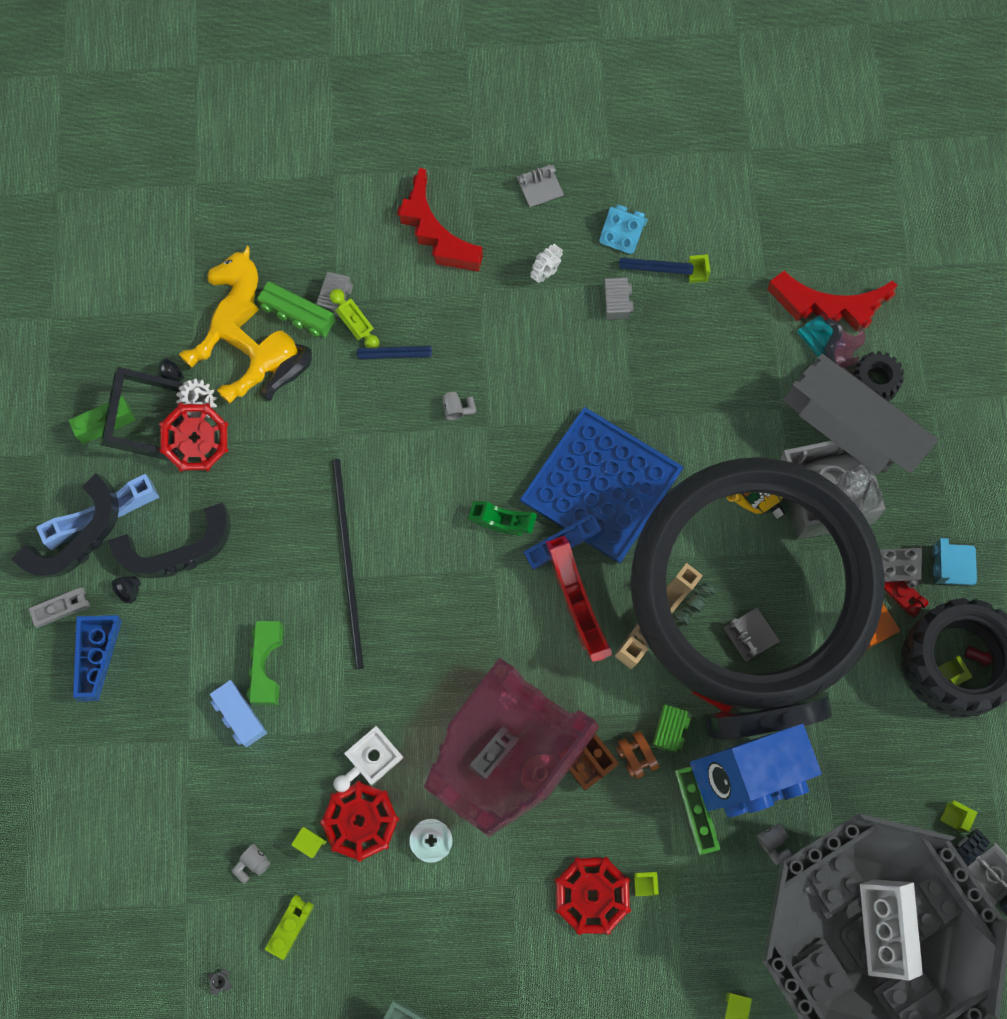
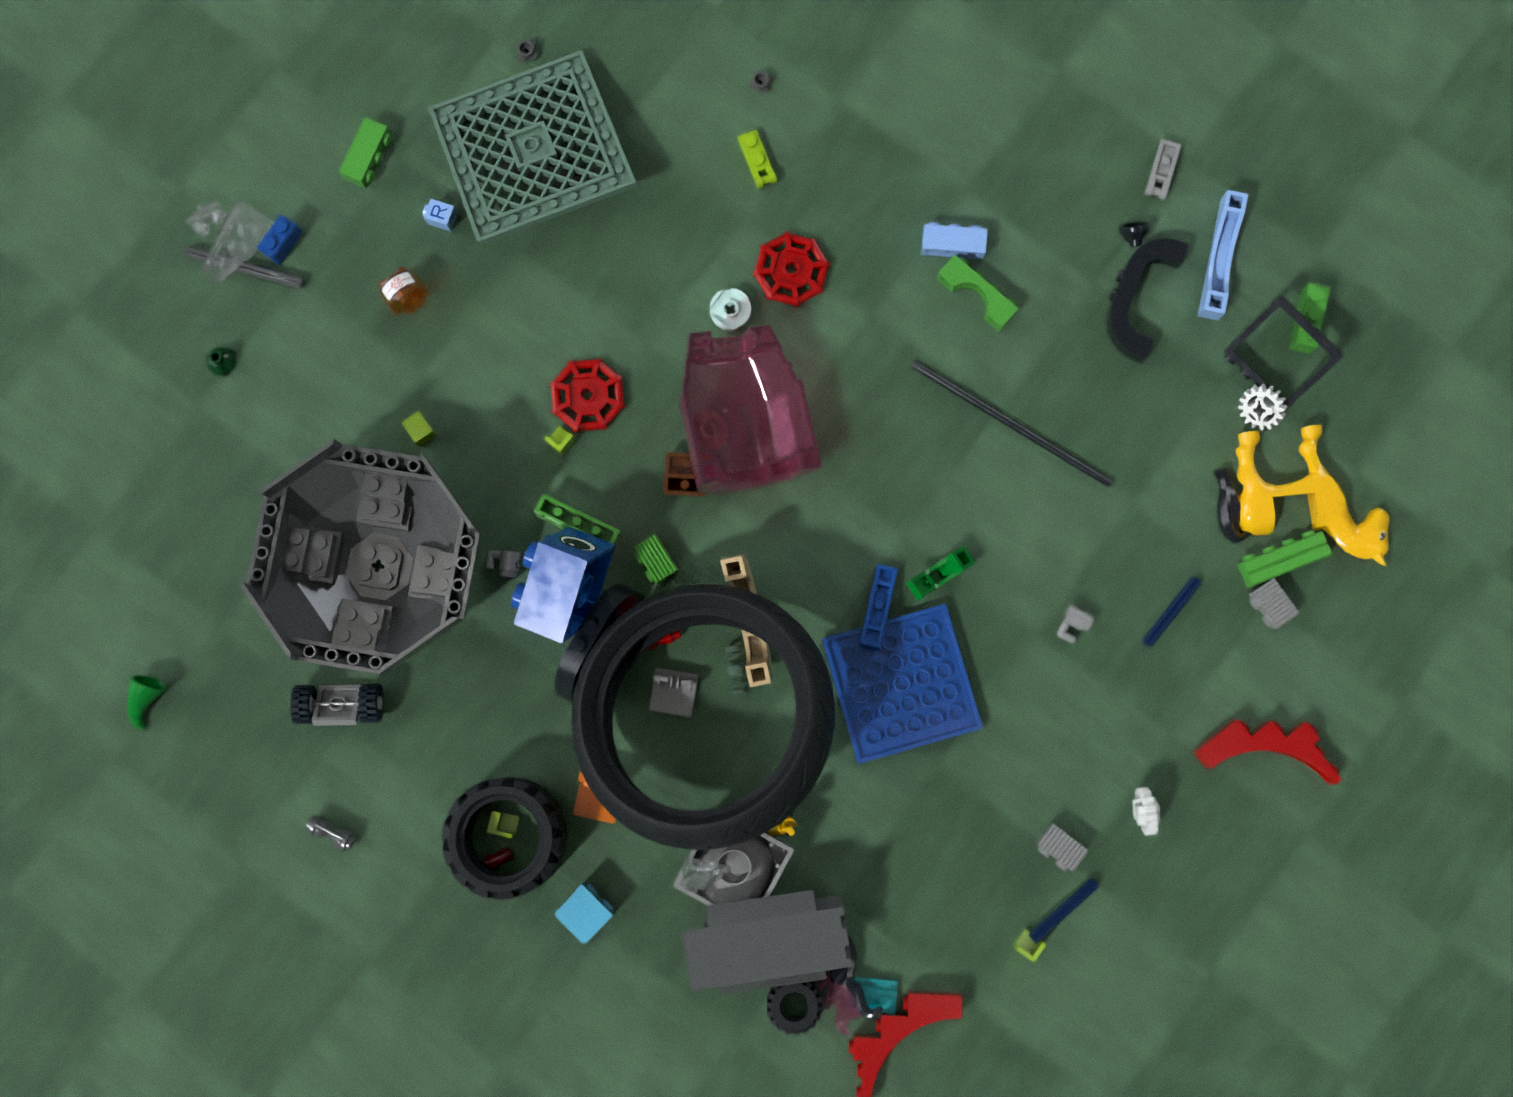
camera: 130 degrees right, 10 degrees up
black arch [12,473,119,577] -> none
blue wedge [73,615,122,702] -> none
black piece [157,357,184,382] -> none
red plate [159,402,229,472] -> none
light grey piece [232,844,271,884] -> none
lime panel [291,827,327,858] -> none
lime plate [330,289,379,348] -> none
white plate [333,726,403,792] -> none
dark grey plate [468,725,520,781] -> none
light grey hinge [517,164,564,207] -> none
red arch [546,535,612,662] -> none
medium azure bracket [599,204,648,254] -> none
dark orange brick [615,730,659,779] -> none
white brick [860,880,923,981] -> none
light grey hinge [880,548,922,588] -> none
red plate [884,581,929,618] -> none
lime panel [940,800,978,833] -> none

